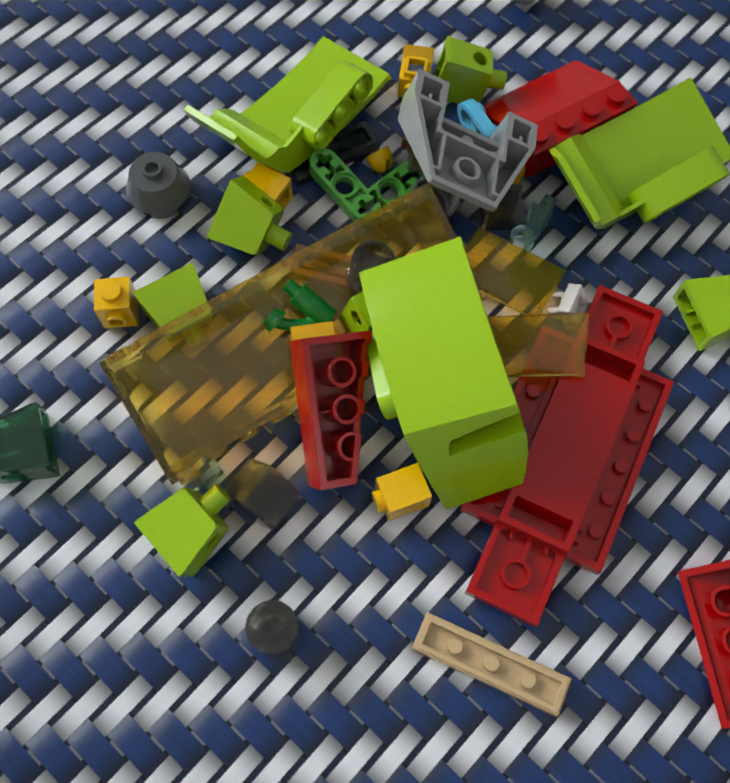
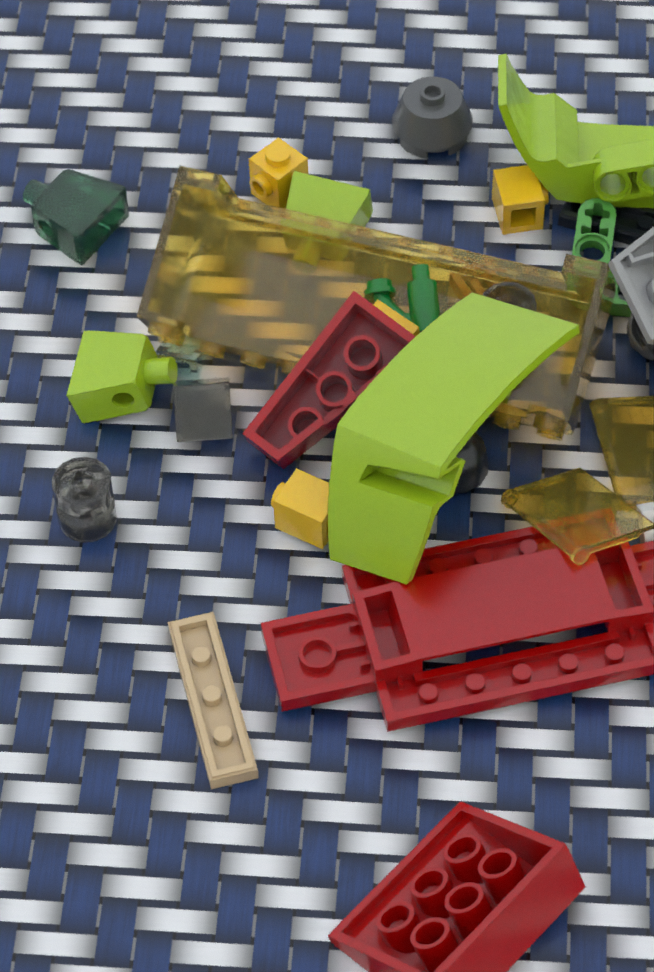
camera: 55 degrees right, 15 degrees down
lime torso [206,176,293,255] -> none

